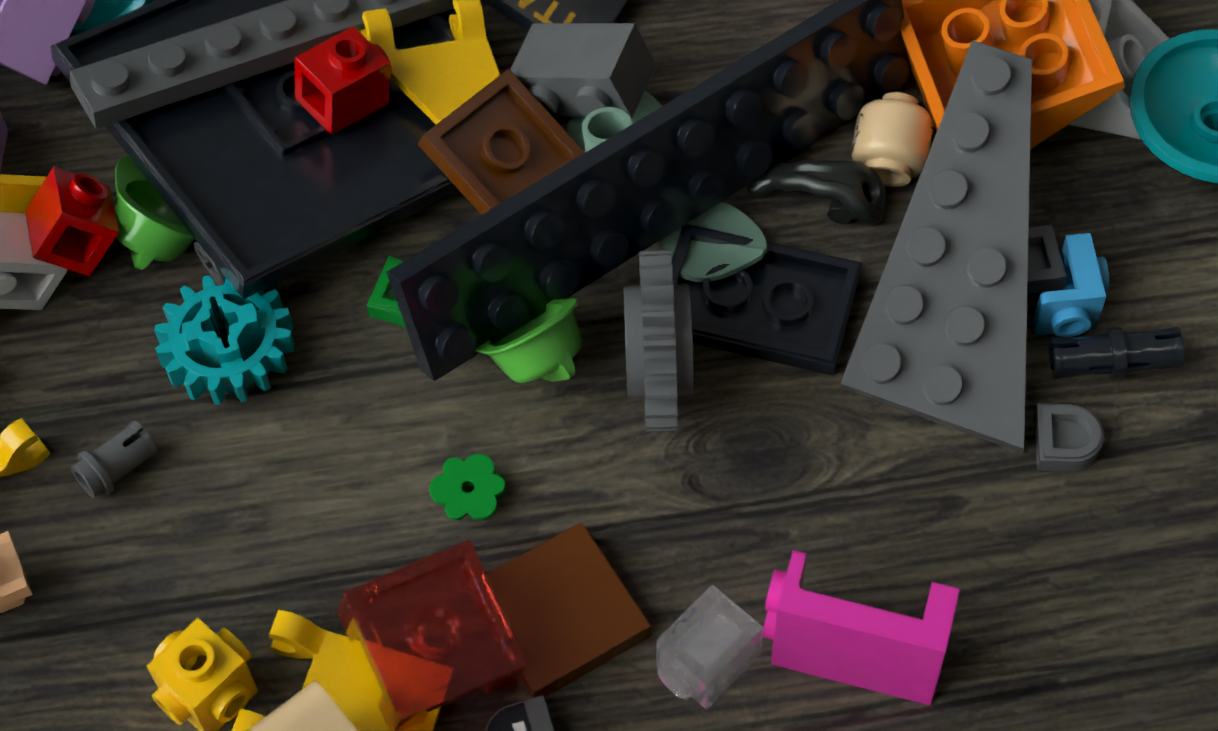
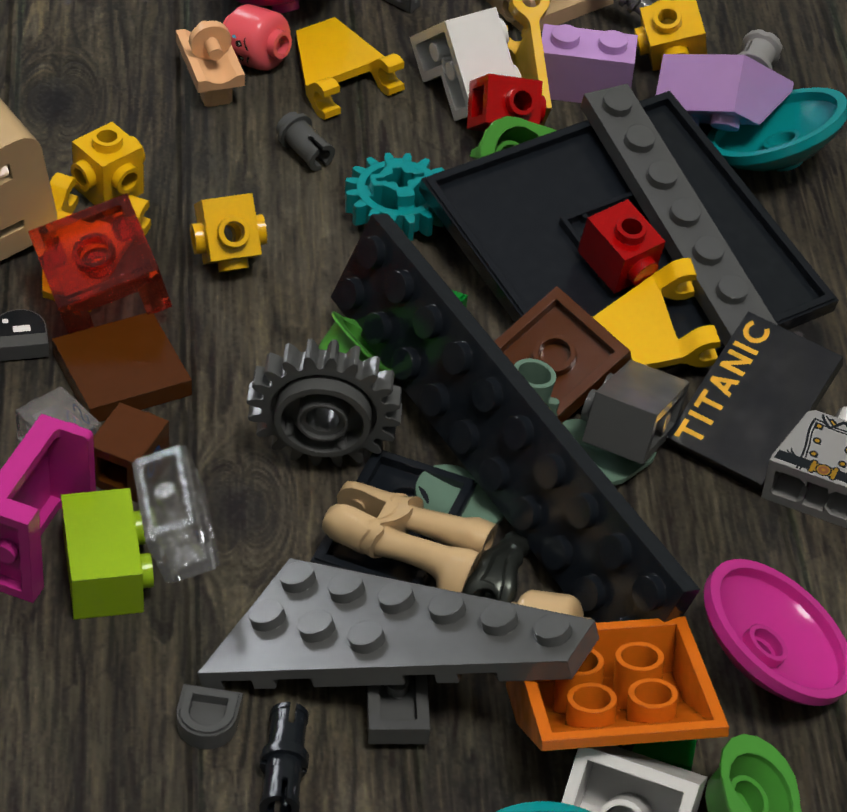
camera: 90 degrees right, 15 degrees down
green plant [429,454,505,521] -> none
dark azure bracket [1032,233,1109,337] -> none
none -> lime brick [61,488,154,620]
none -> reddish brown brick [94,402,170,503]
none -> clear brick [132,445,221,583]
none -> yellow brick [190,193,267,272]
none -> tan piece [322,481,498,593]

